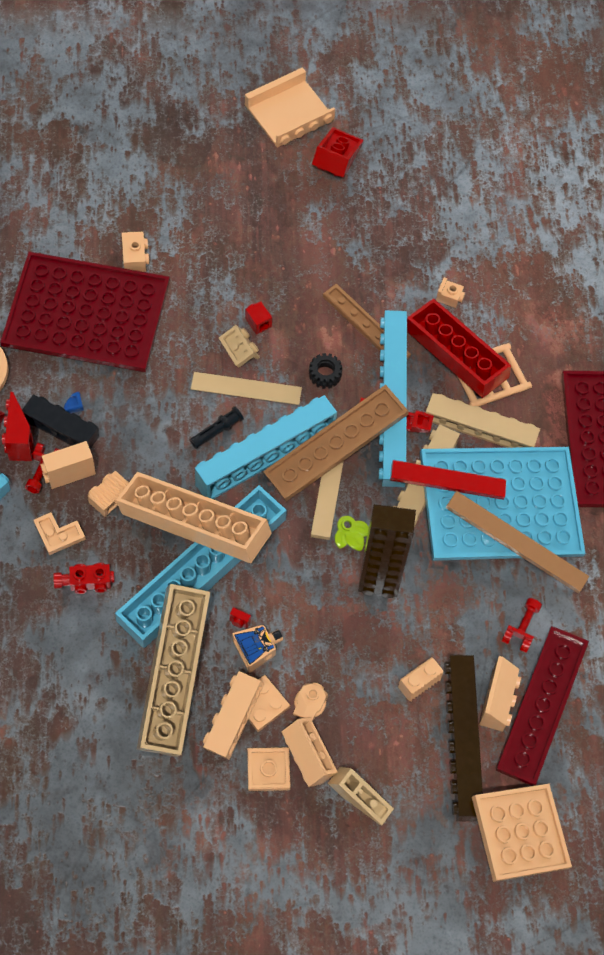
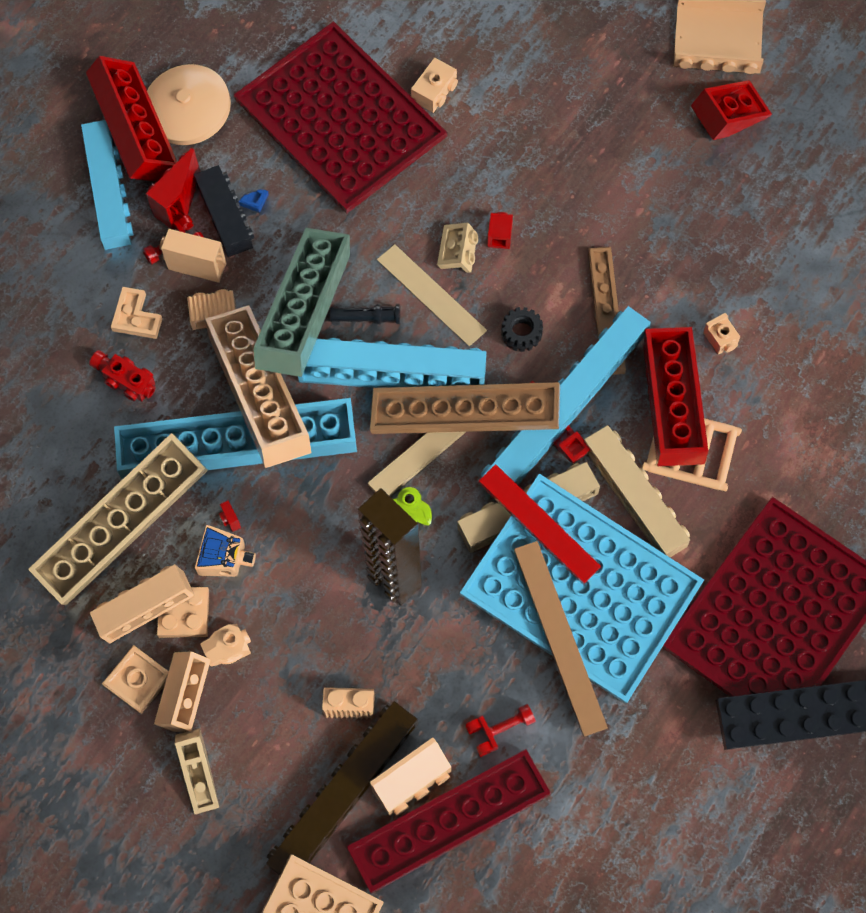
camera: 45 degrees right, 5 degrees up
none -> sand green brick [254,228,350,377]

